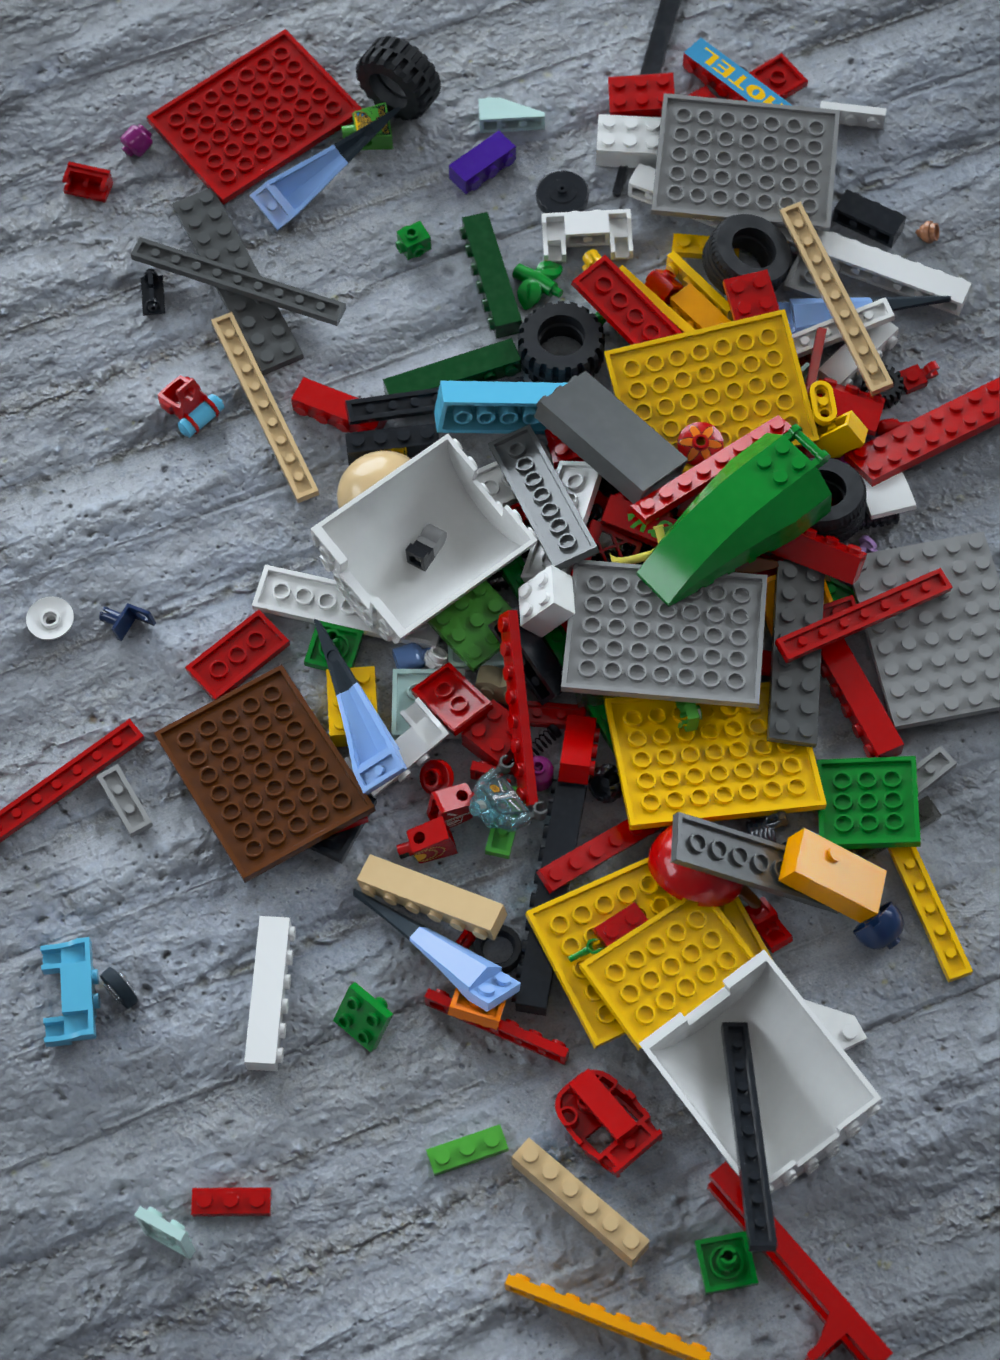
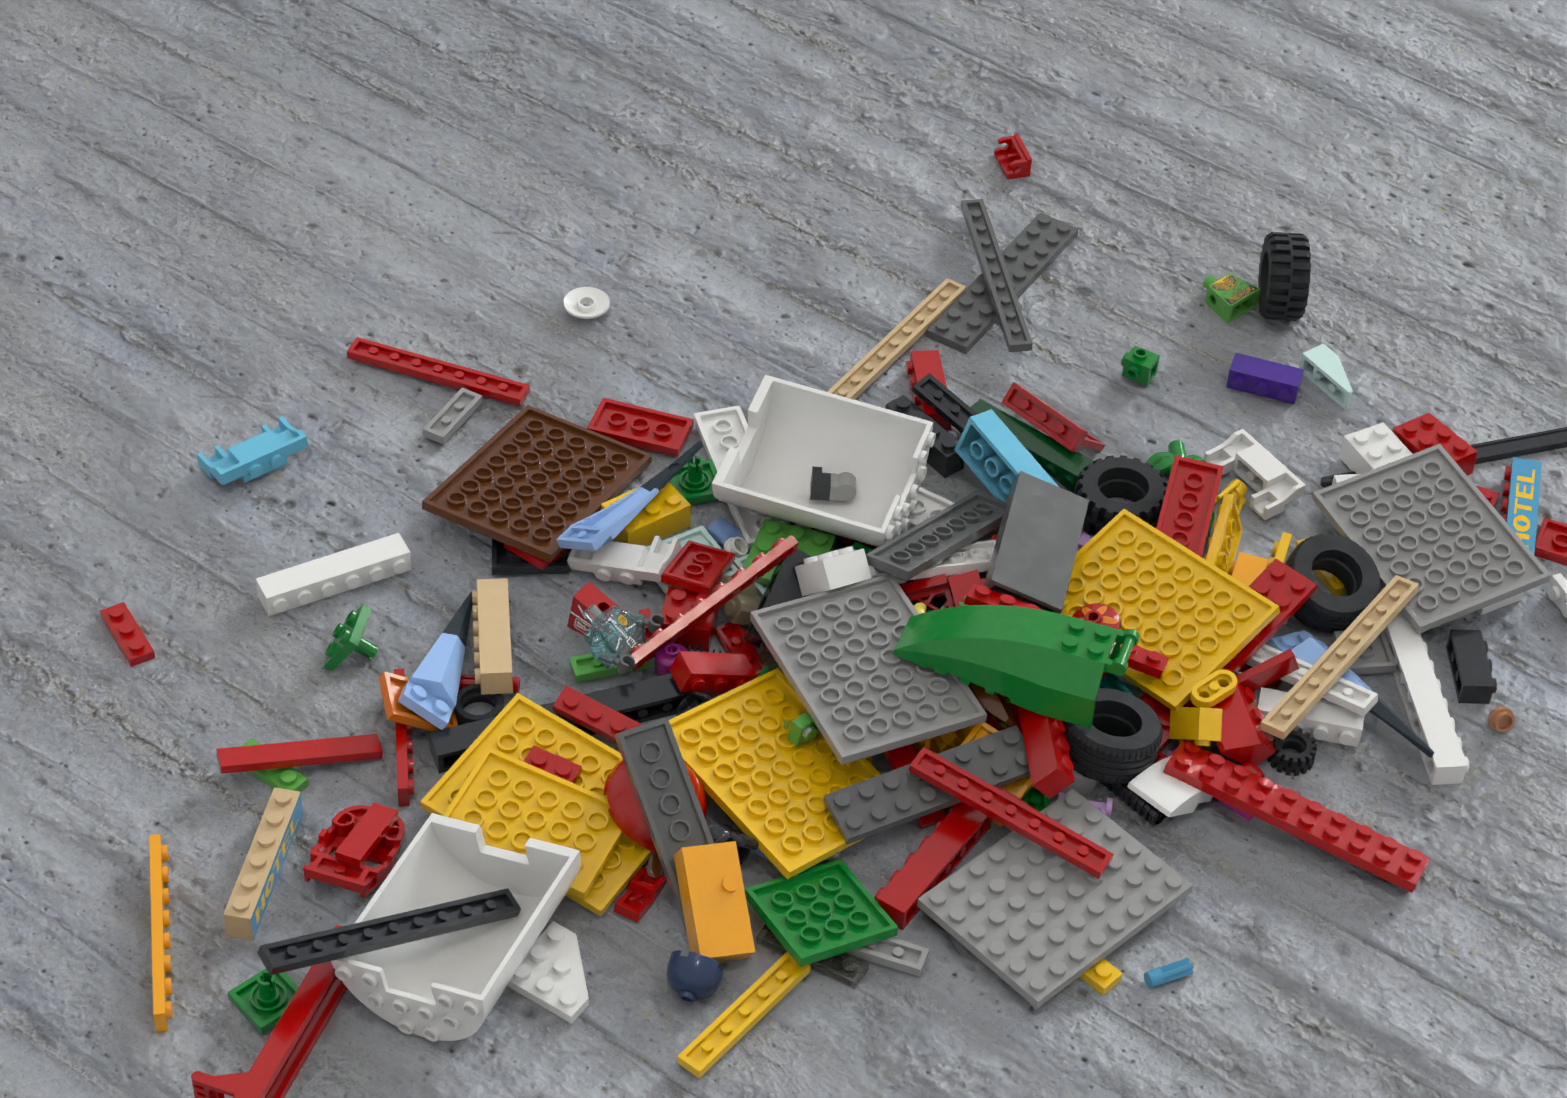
camera: 55 degrees right, 20 degrees down
dark blue bracket [99,603,156,641] -> none
black wheel [100,967,138,1009] -> none
magenta head [120,124,153,157] -> none
light aqua plate [134,1206,196,1259] -> none
black hinge [141,268,166,316] -> none
red plate [146,29,362,205] -> none
red piece [157,375,225,438] -> none
light blue plate [250,107,400,231] -> none
red torso [396,816,458,863] -> none
red plate [419,759,454,795] -> none
dark green brick [459,212,522,339] -> none
black wheel [536,170,589,213] -> none
green hand [568,938,604,962] -> none
red brick [645,269,683,305] -> none
red plate [899,361,940,394] -> none
none -> red tile [216,734,383,774]
none -> red fence [1001,382,1105,453]

